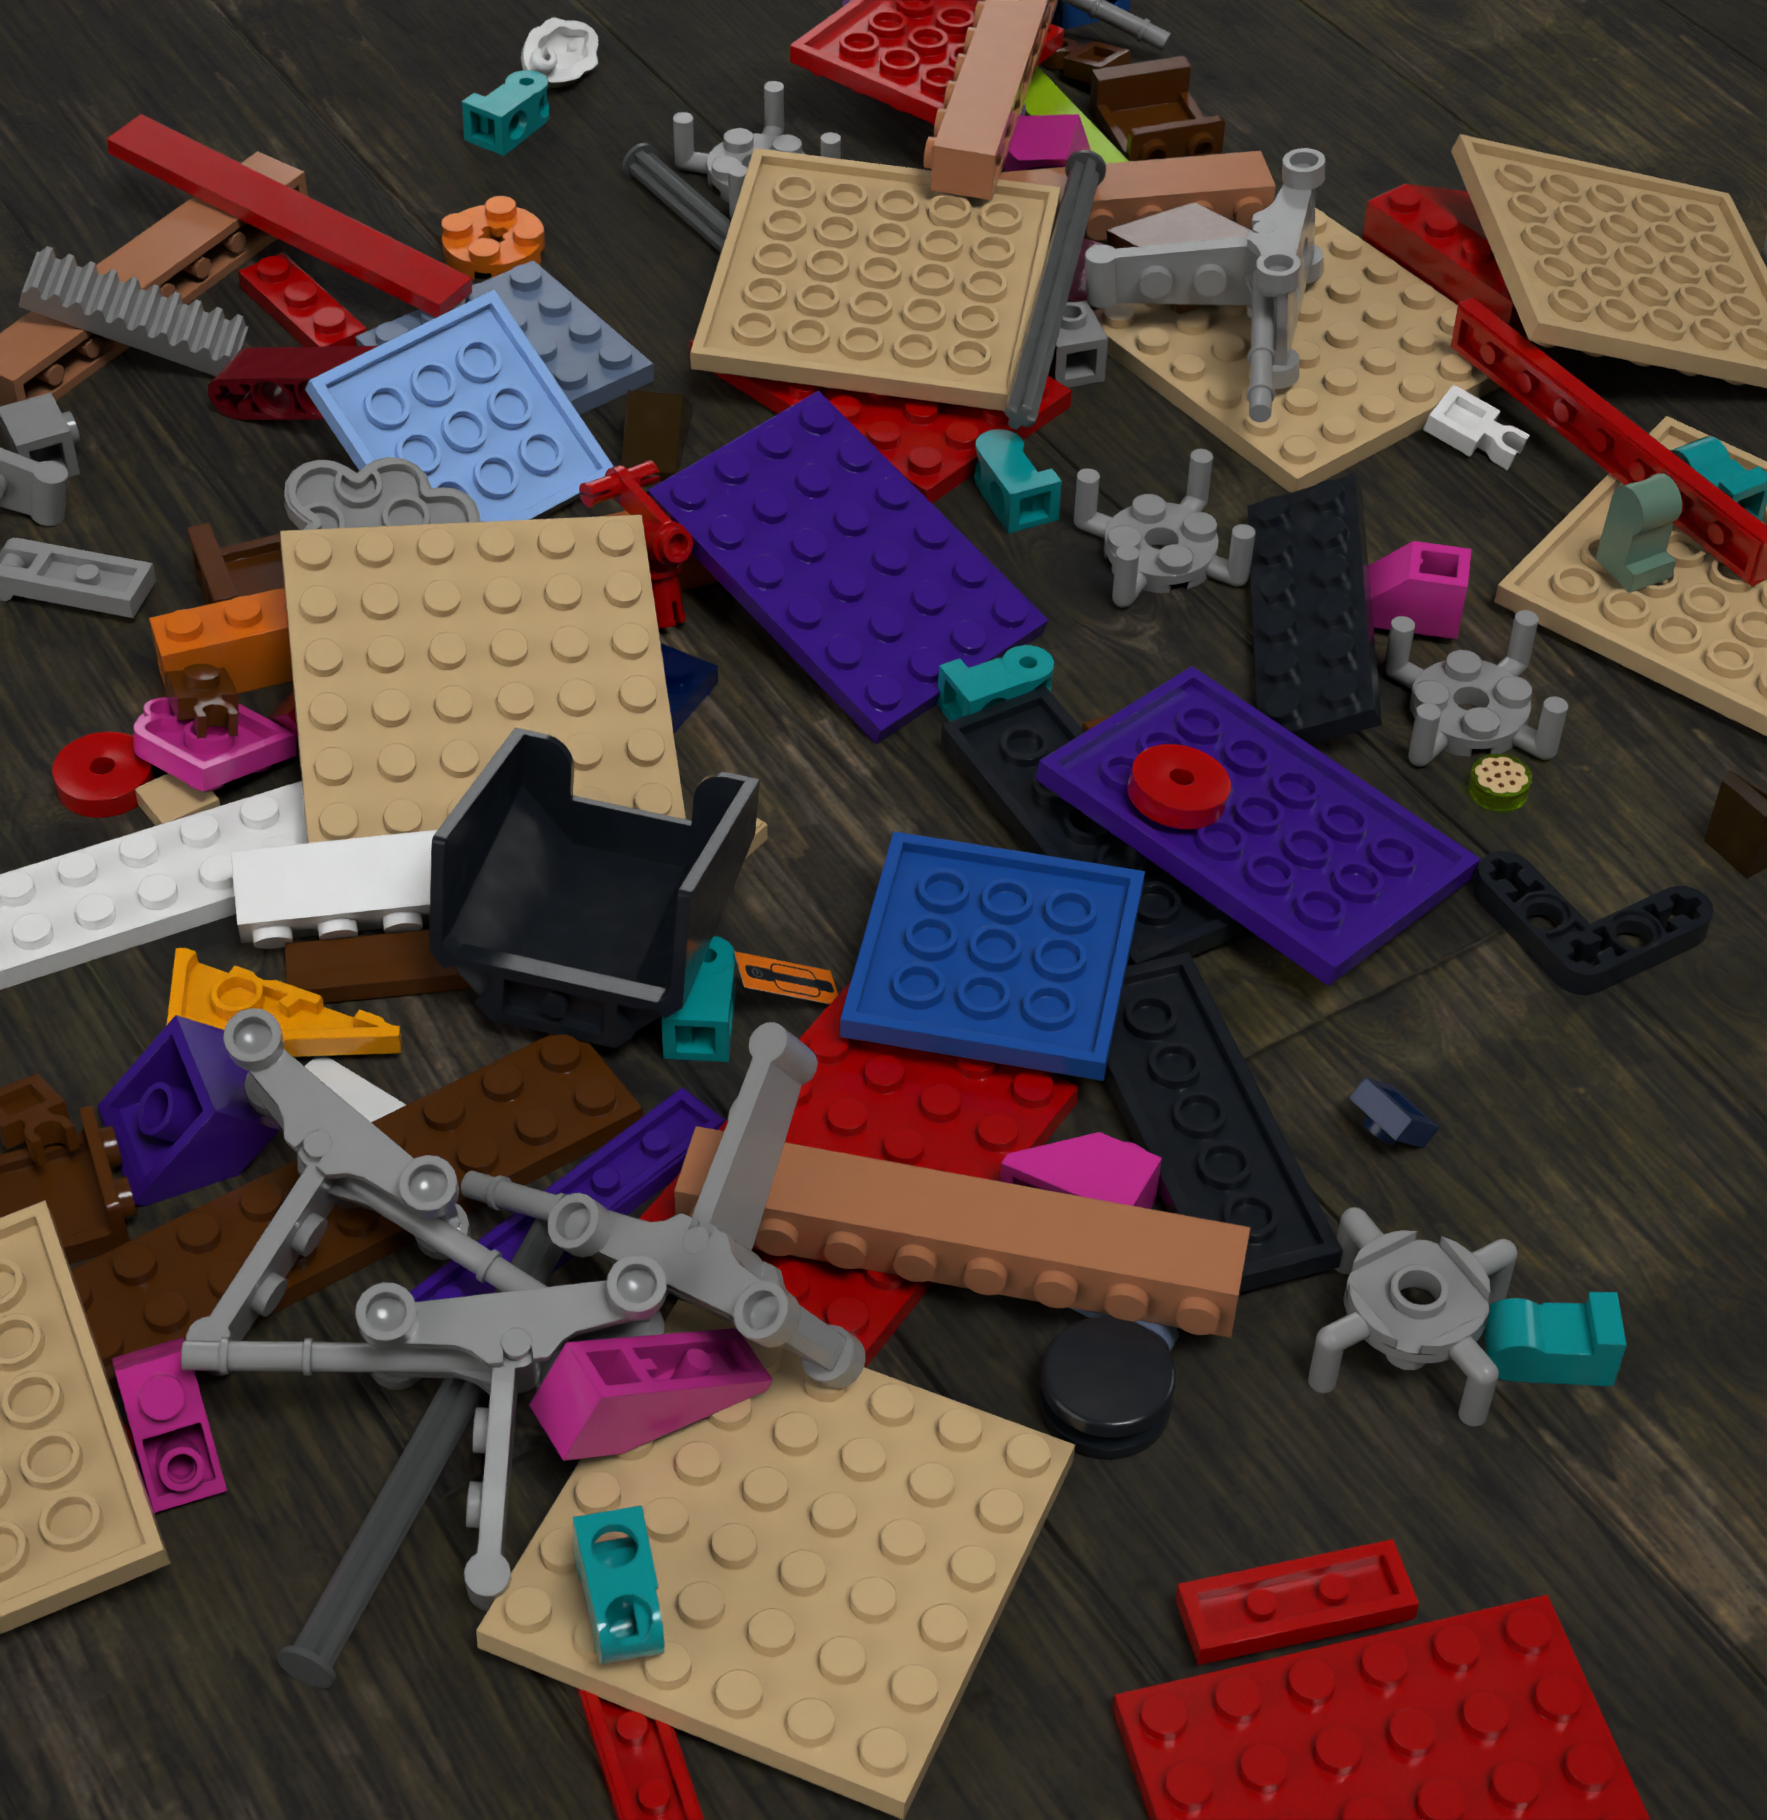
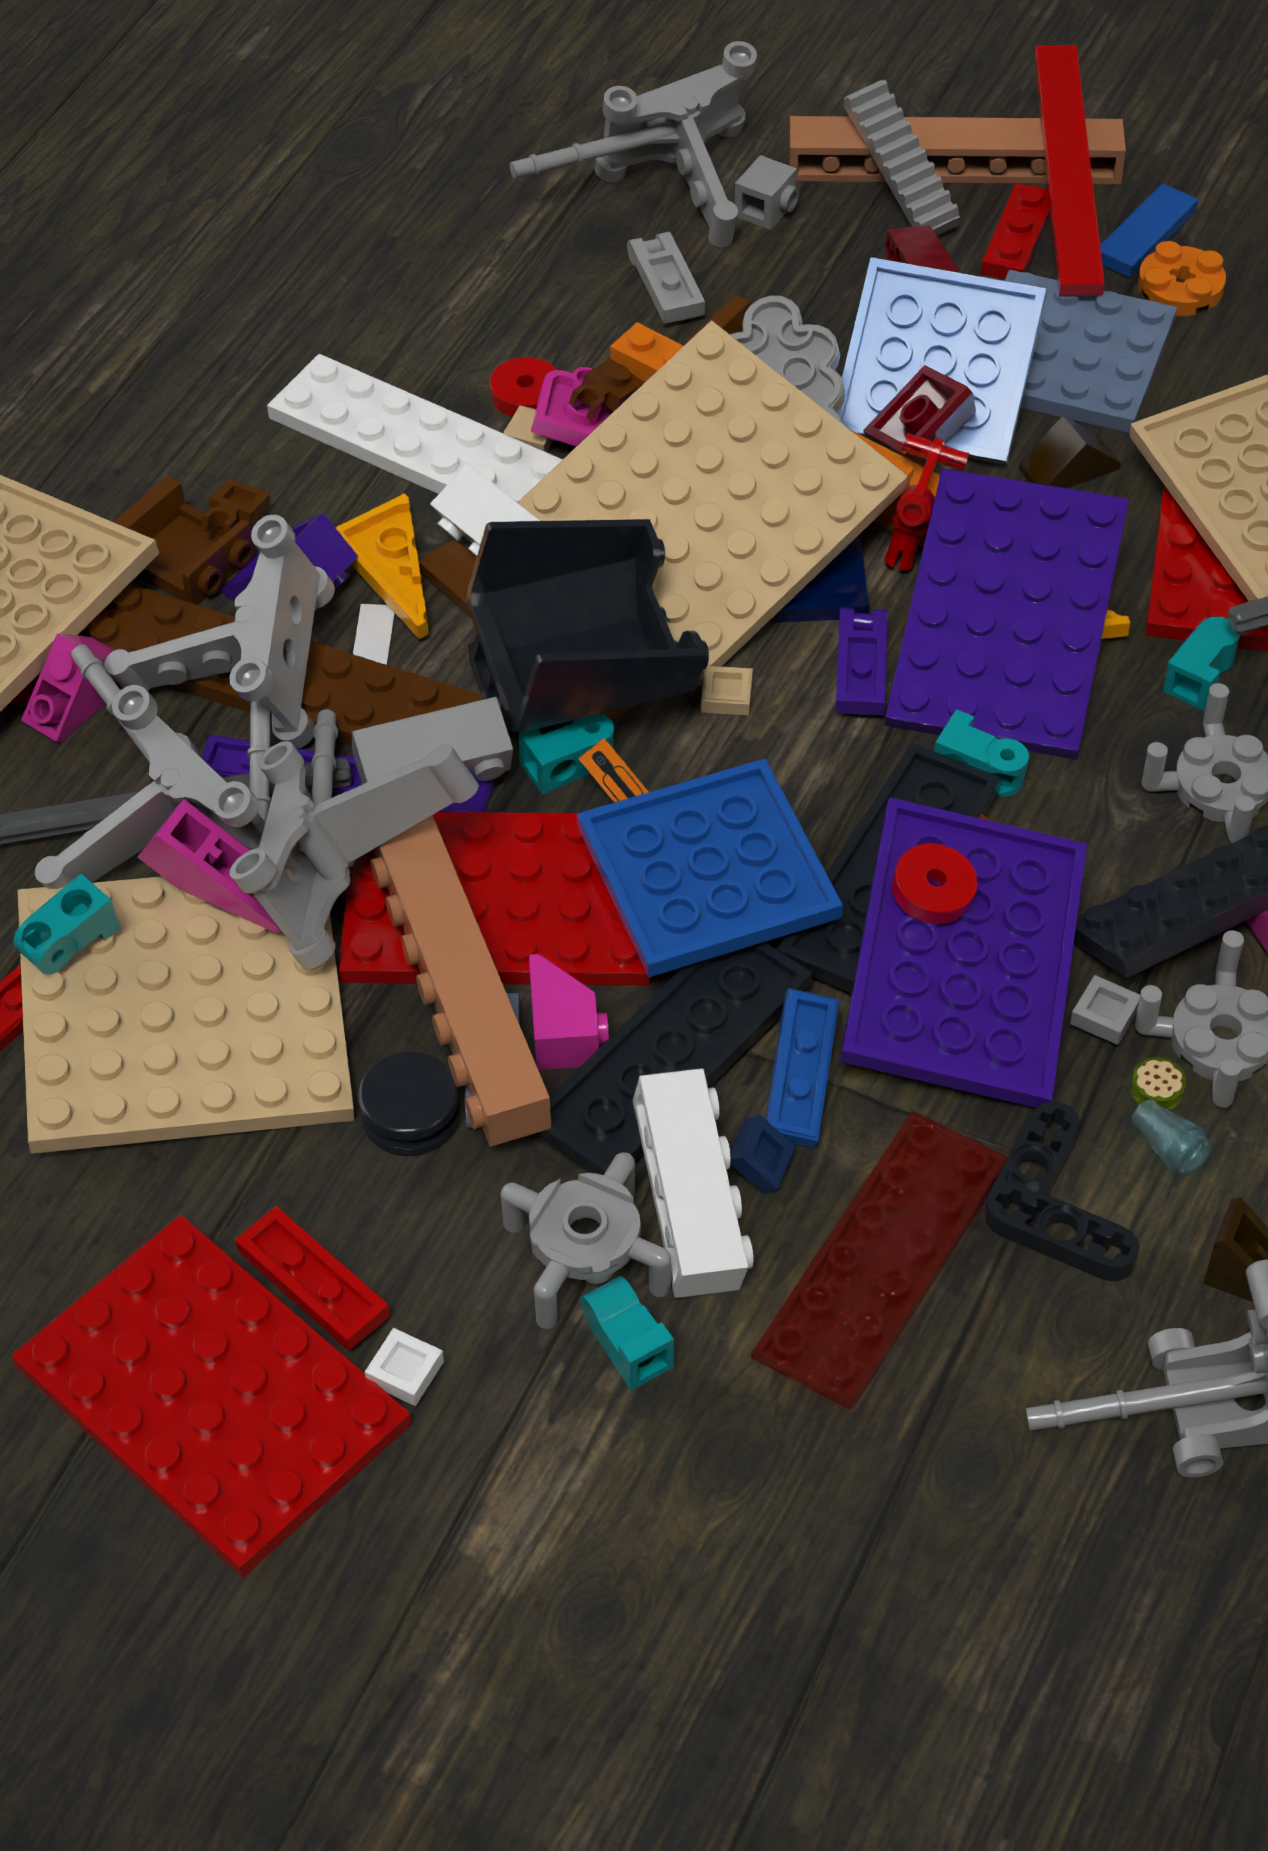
camera: 60 degrees right, 5 degrees up
none -> light grey brick [352,697,513,785]
none -> white plate [365,1328,444,1406]
none -> white brick [633,1069,753,1298]
none -> clear red plate [751,1111,1008,1409]
none -> blue tile [765,988,839,1148]
none -> dark purple plate [836,608,888,715]
none -> dark red slope [863,365,976,467]
none -> light grey plate [1070,975,1140,1045]
none -> blue tile [1100,183,1199,278]
none -> clear light blue cone [1132,1099,1212,1174]

